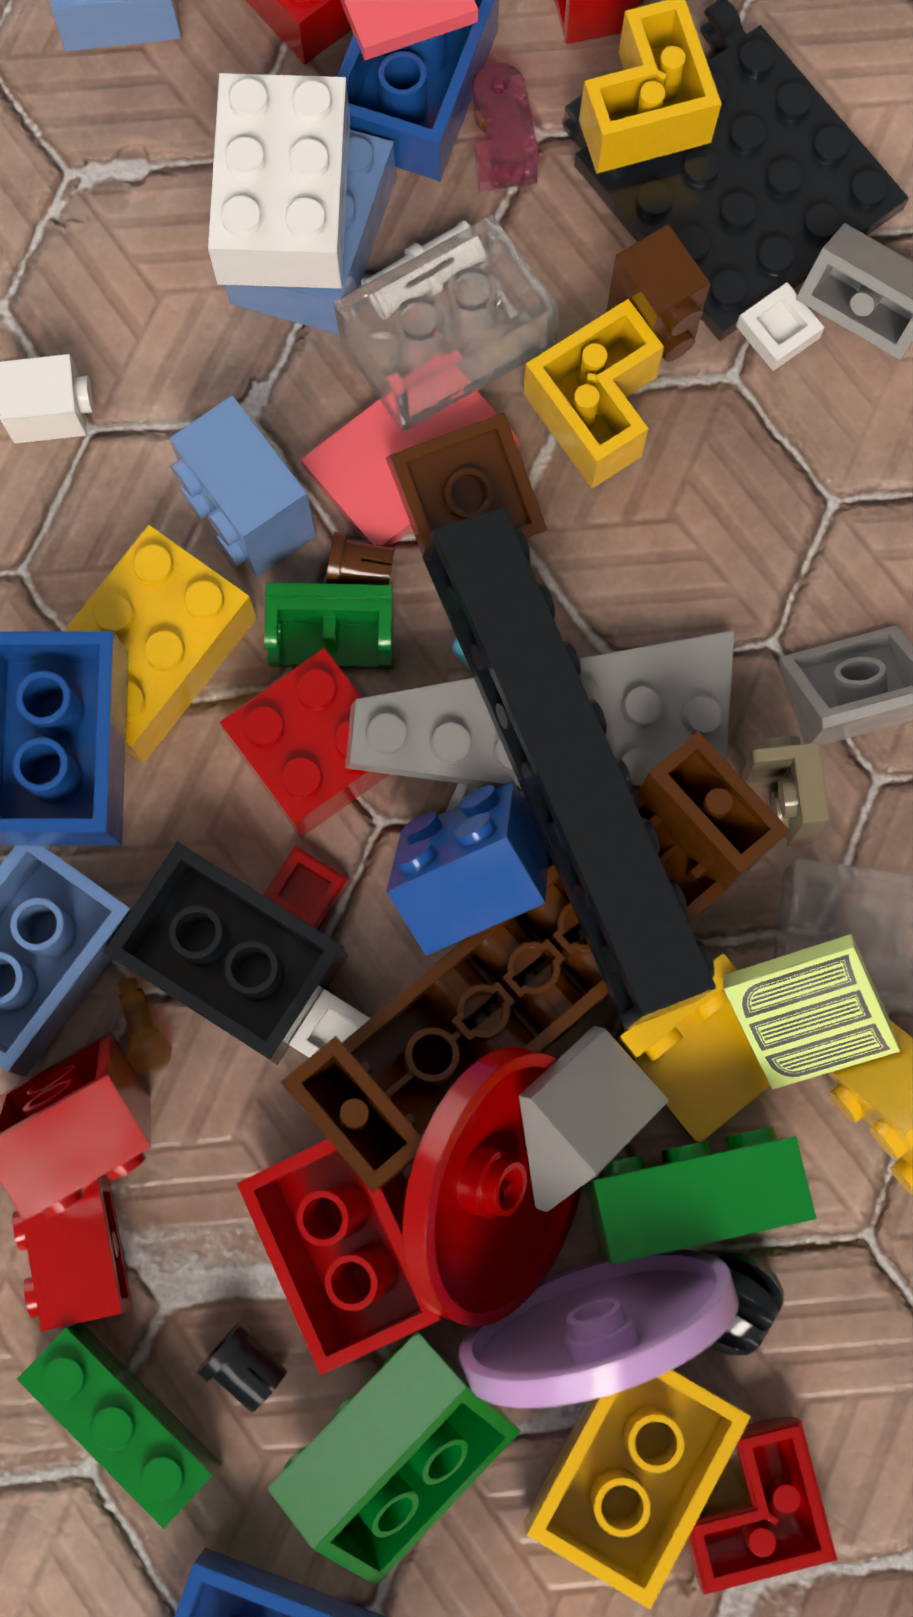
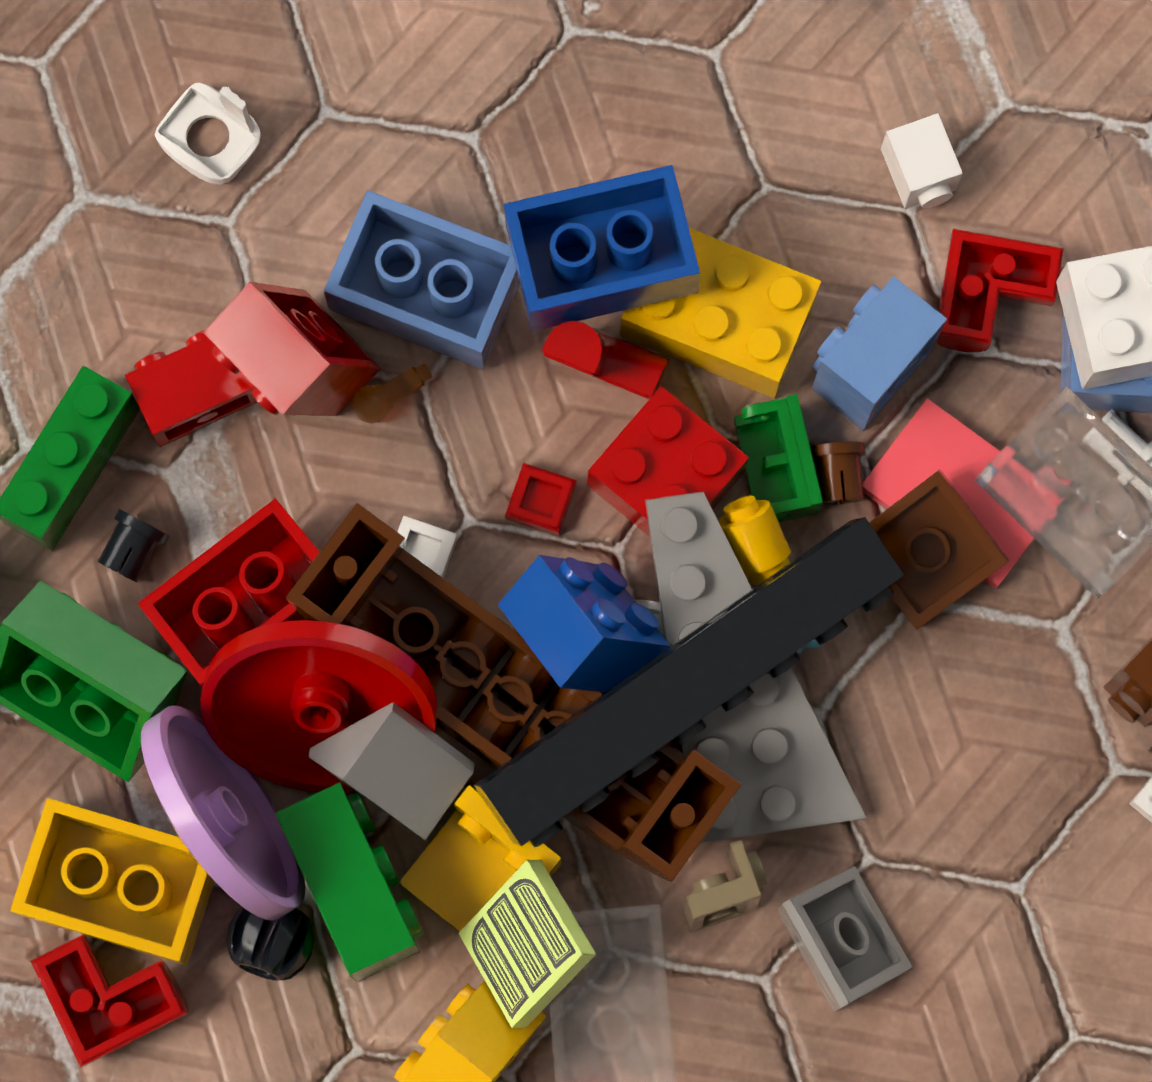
camera: 75 degrees right, 0 degrees up
black brick [103,841,348,1065] -> none
yellow brick [523,299,664,489] -> none
none -> red brick [541,321,669,399]
none -> yellow brick [718,496,791,585]
none -> red brick [936,229,1064,352]

